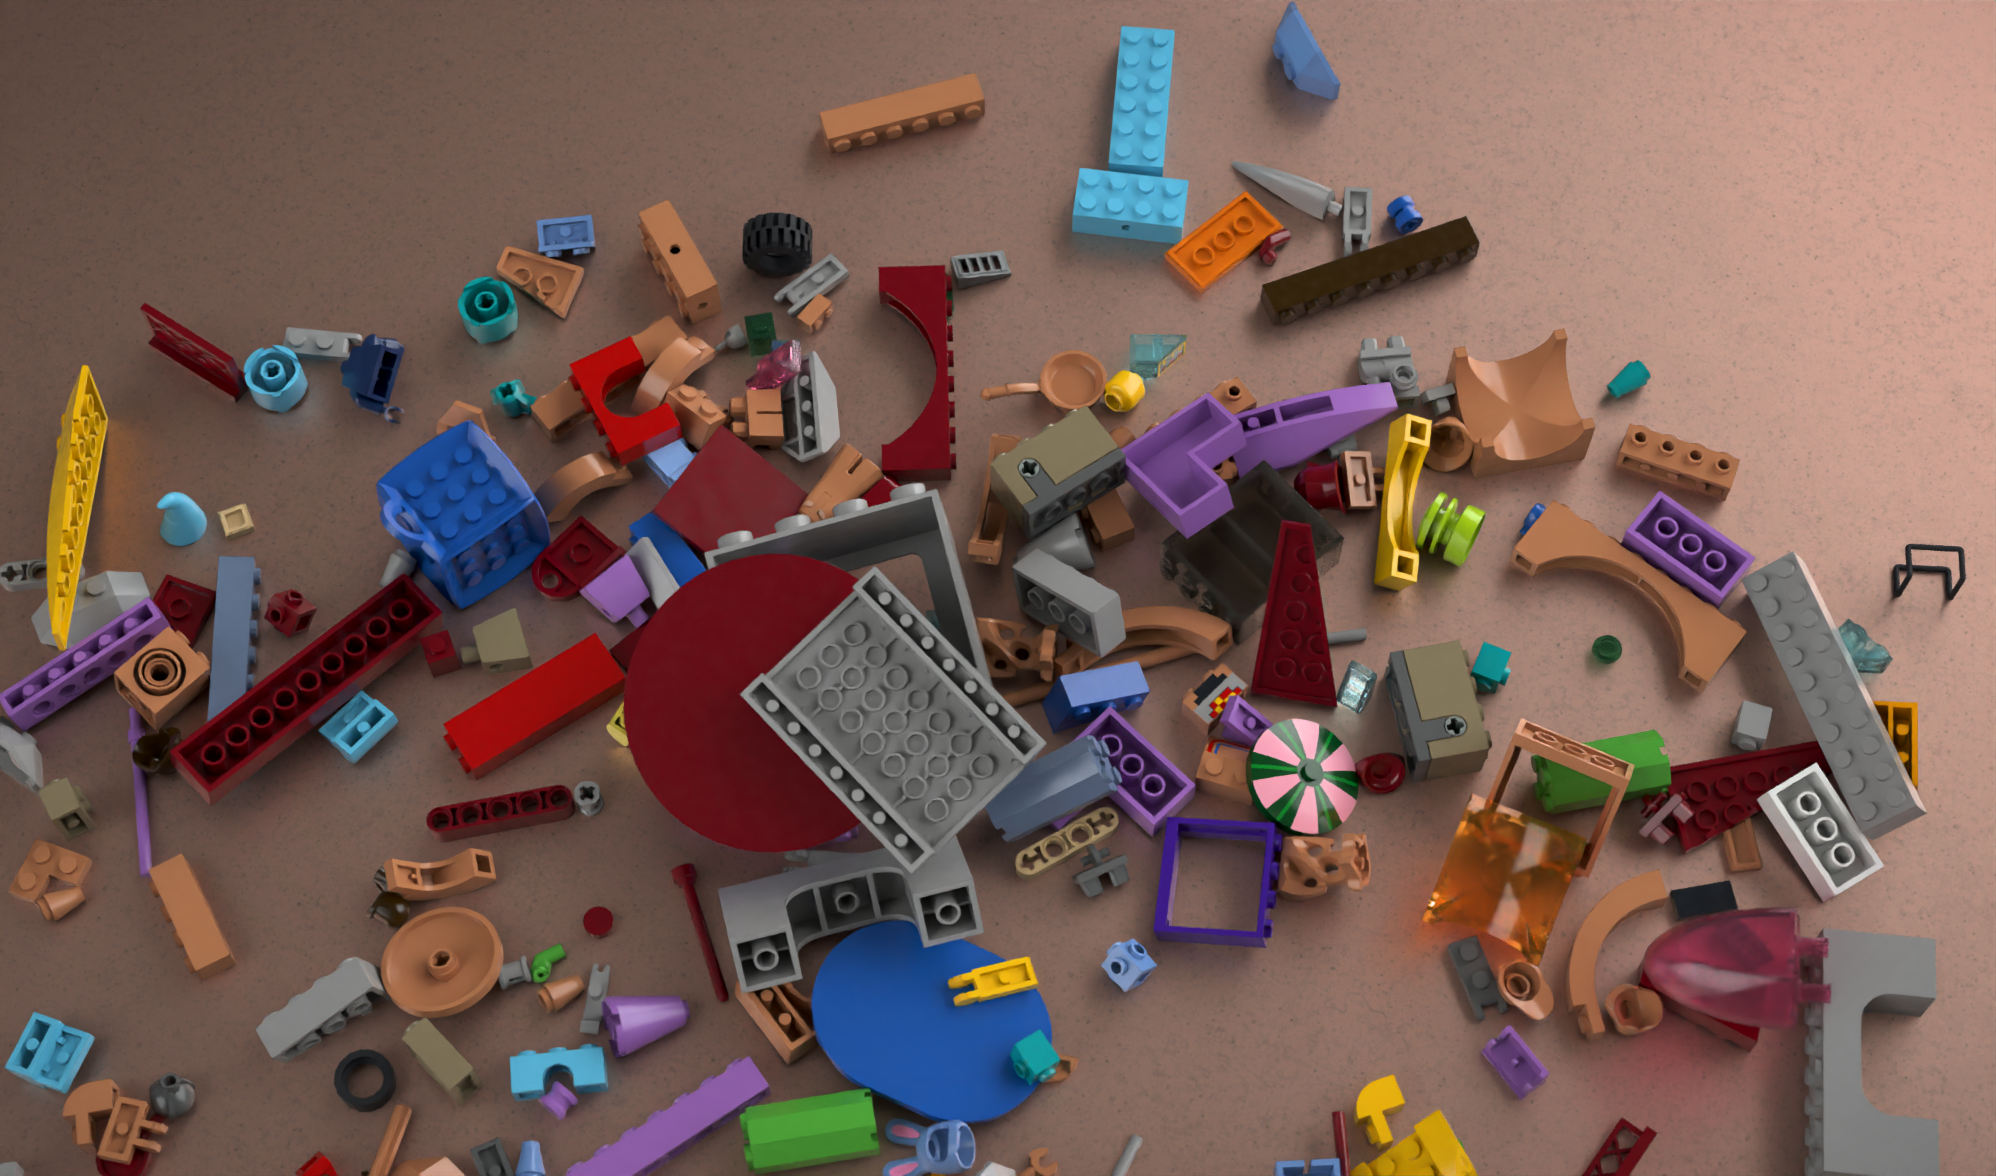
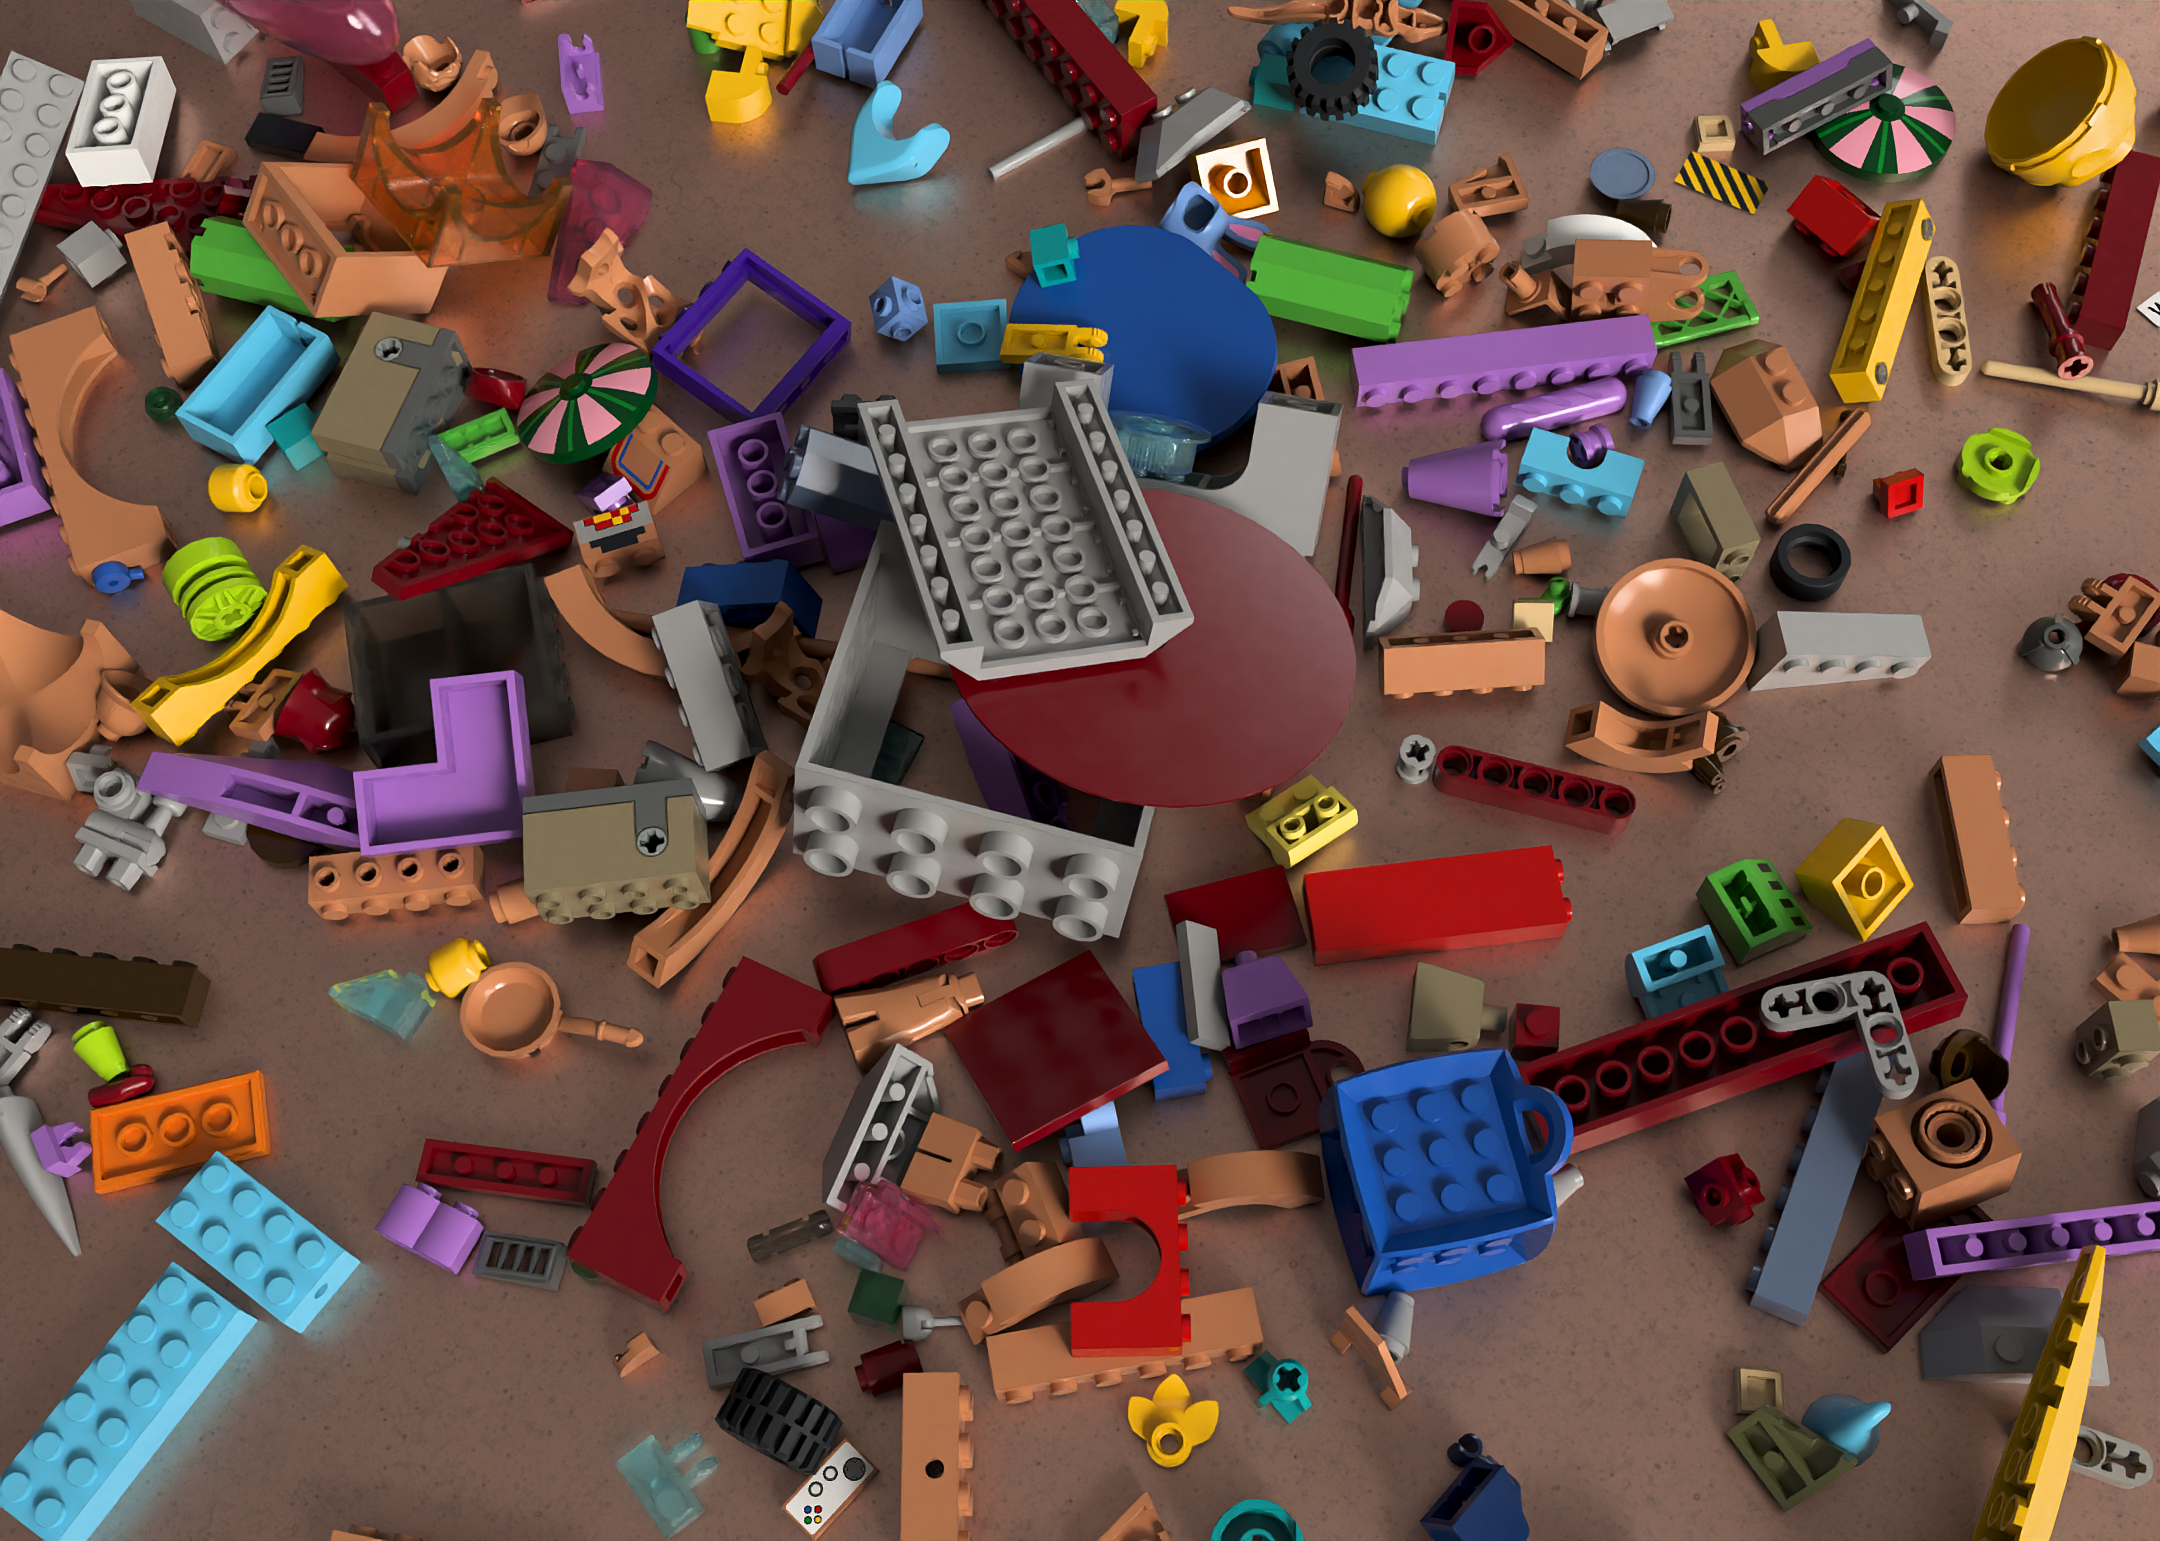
camera: 150 degrees left, 0 degrees up
none -> nougat hand [16,263,67,302]
none -> medium lavender tile [30,1121,92,1178]
none -> lime cone [72,1020,129,1084]
none -> nougat wedge [124,221,221,390]
none -> medium azure piece [175,305,341,465]
none -> yellow head [207,464,268,512]
none -> medium lavender brick [375,1182,485,1275]
none -> dark red plate [415,1138,598,1206]
none -> bright green plate [434,408,521,471]
none -> clear pink wedge [547,159,653,305]
none -> nougat tile [613,1331,660,1378]
none -> clear light blue hinge [615,1432,719,1540]
none -> clear smoke axle [747,1210,833,1262]
none -> tile [781,1437,880,1541]
none -> medium azure animal [847,80,950,185]
none -> dark red brick [854,1340,924,1399]
none -> medium azure tile [933,299,1011,374]
none -> clear light blue piece [1108,411,1212,481]
none -> yellow plate [1128,1374,1219,1468]
none -> light grey wedge [1360,495,1420,650]
none -> nougat brick [1378,627,1545,699]
none -> medium lavender piece [1480,377,1628,442]
none -> tan tile [1511,600,1554,642]
none -> bright green slope [1696,859,1814,965]
none -> olive wing [1726,1404,1859,1512]
none -> light grey beam [1759,971,1919,1099]
none -> yellow slope [1793,817,1914,942]

